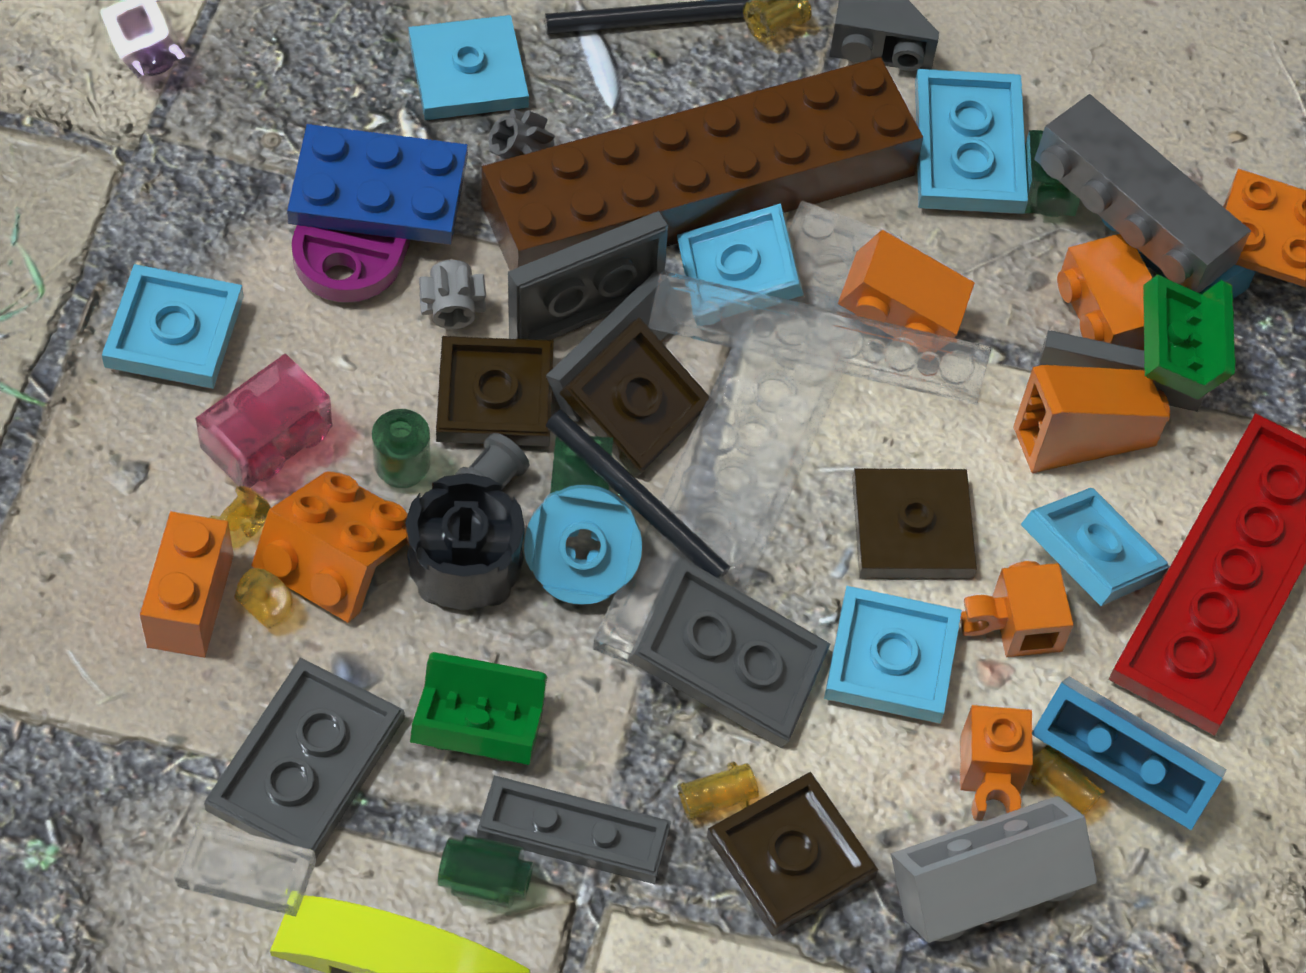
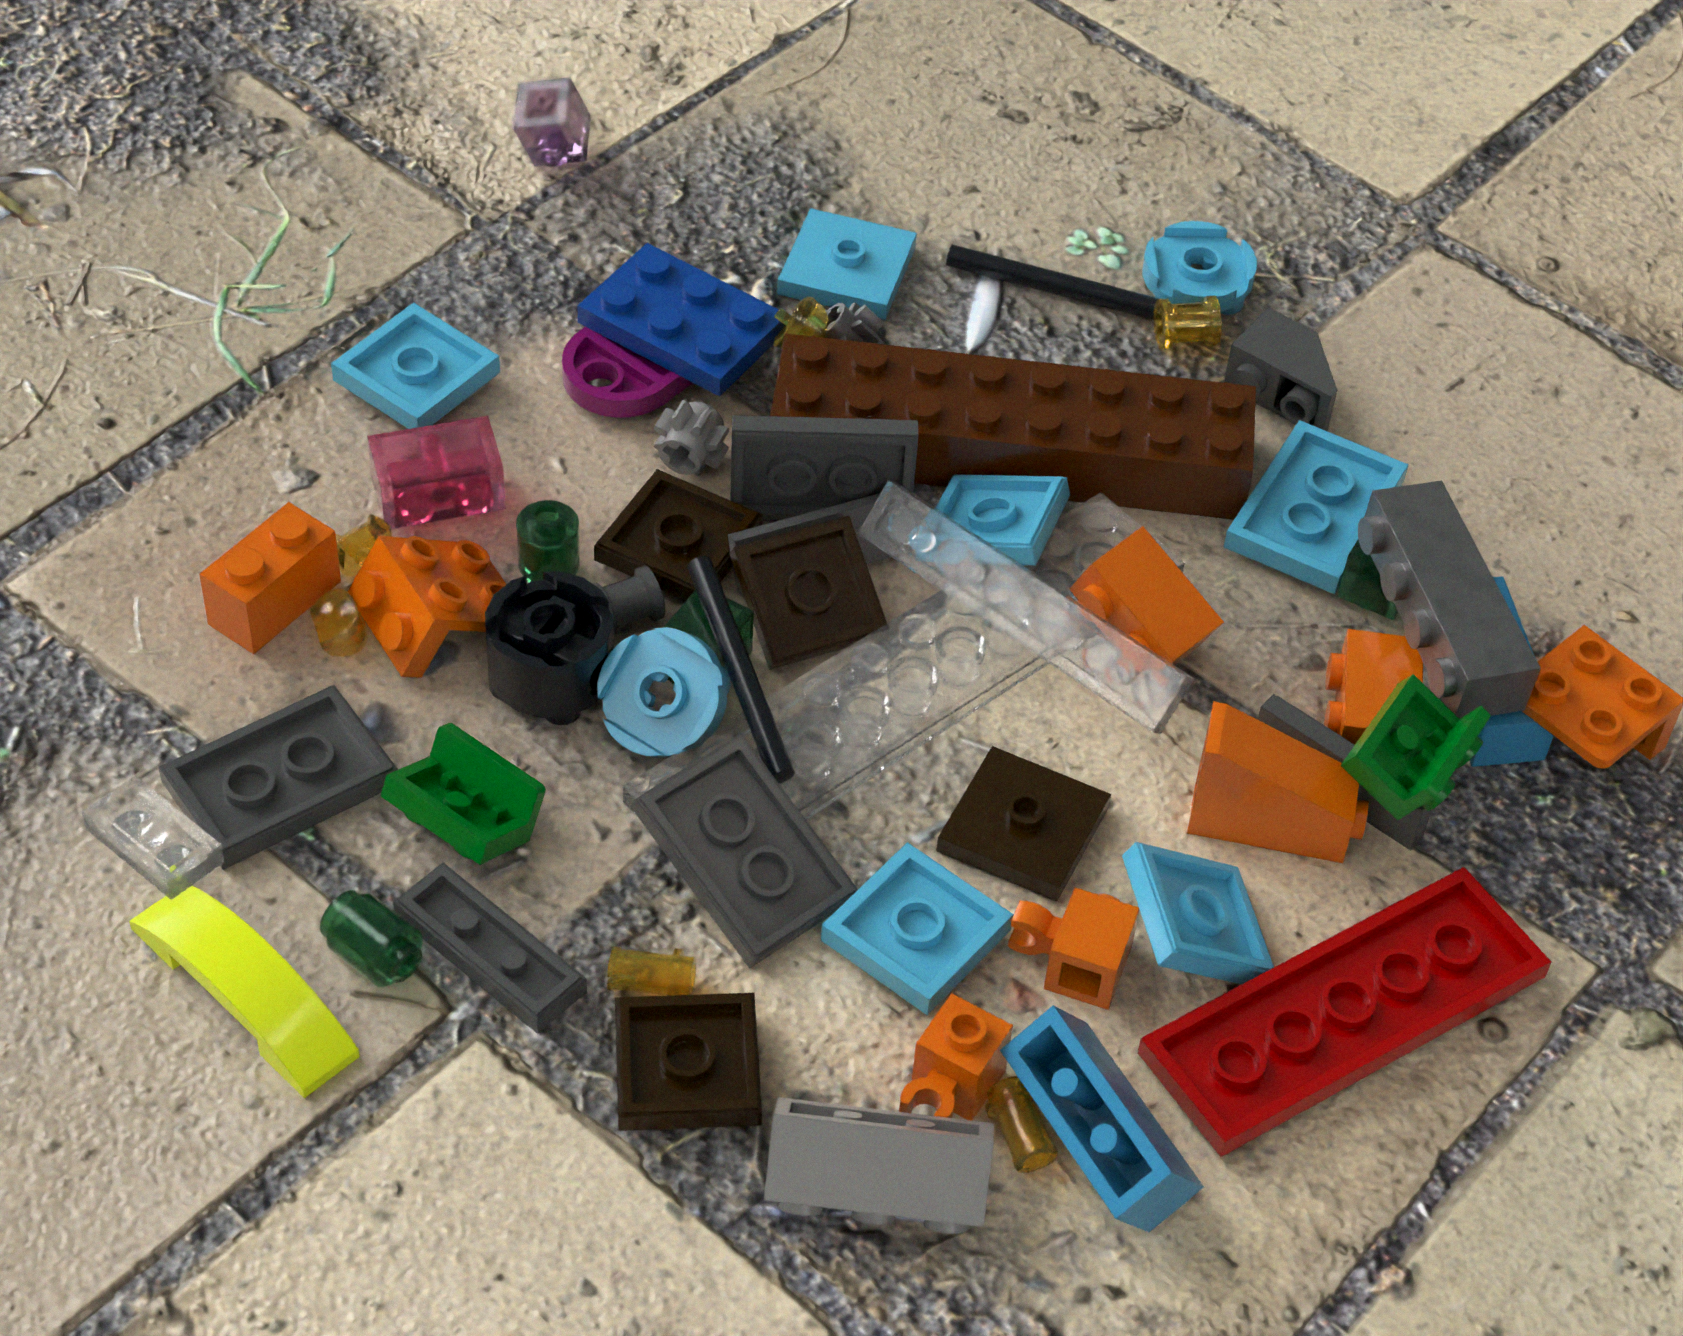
camera: 30 degrees right, 10 degrees down
none -> clear yellow piece [773,296,828,349]

